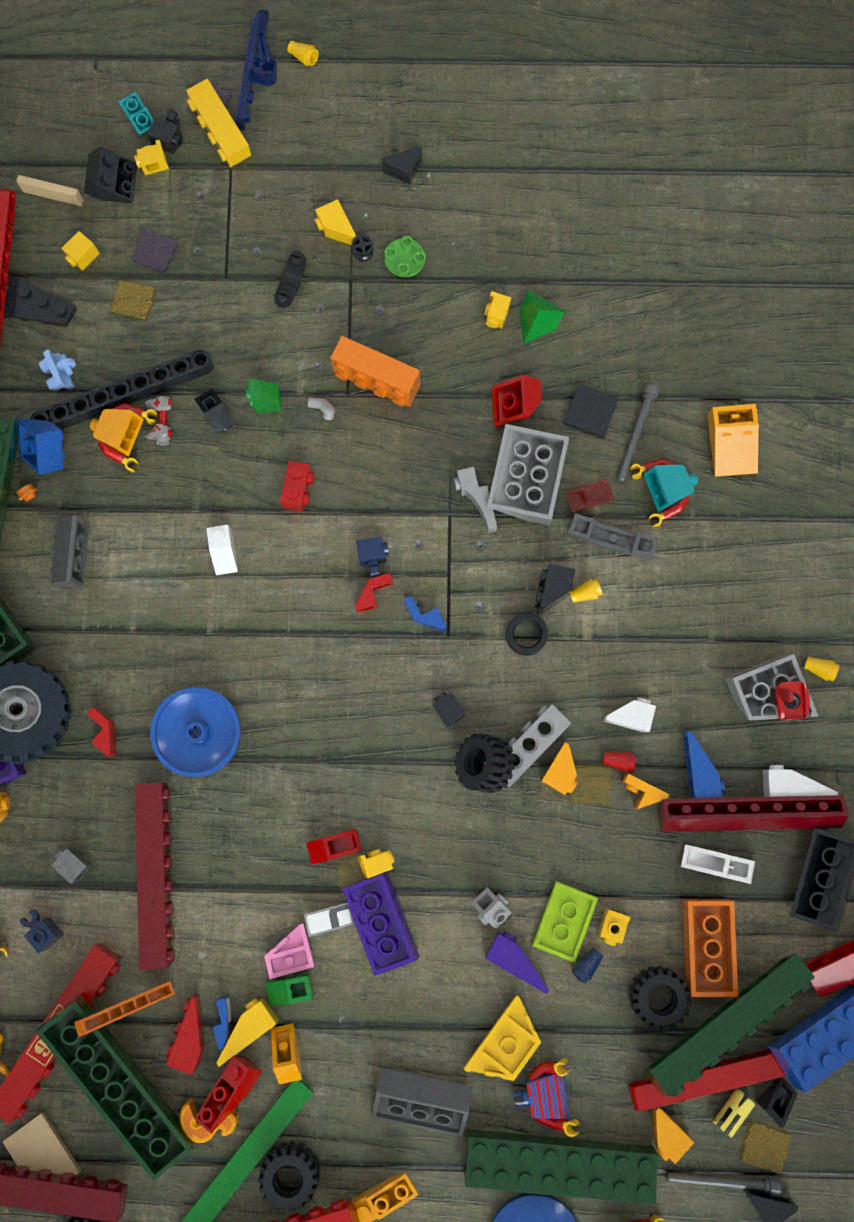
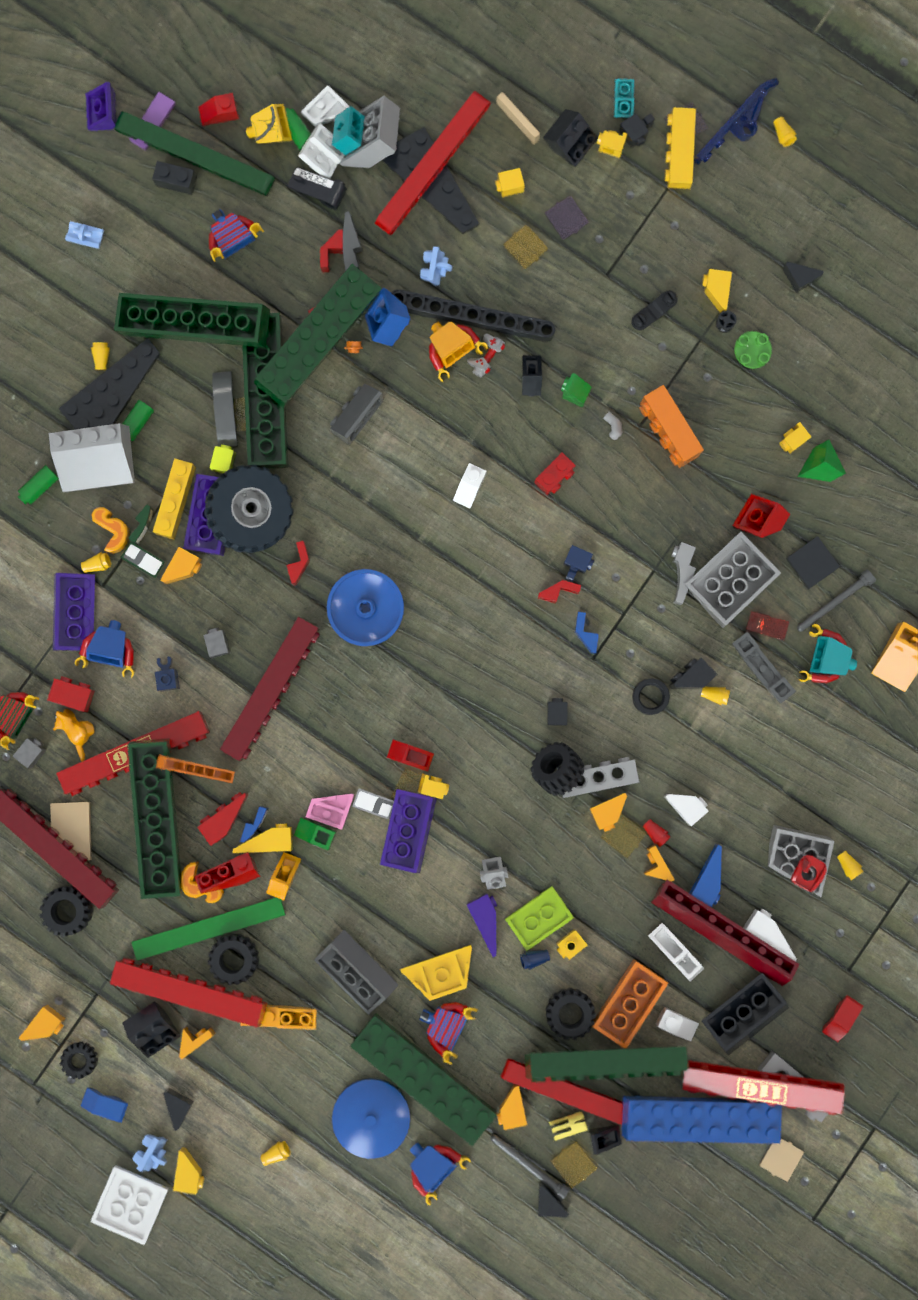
camera: 30 degrees right, 5 degrees up
none -> white slope [655,1006,699,1041]

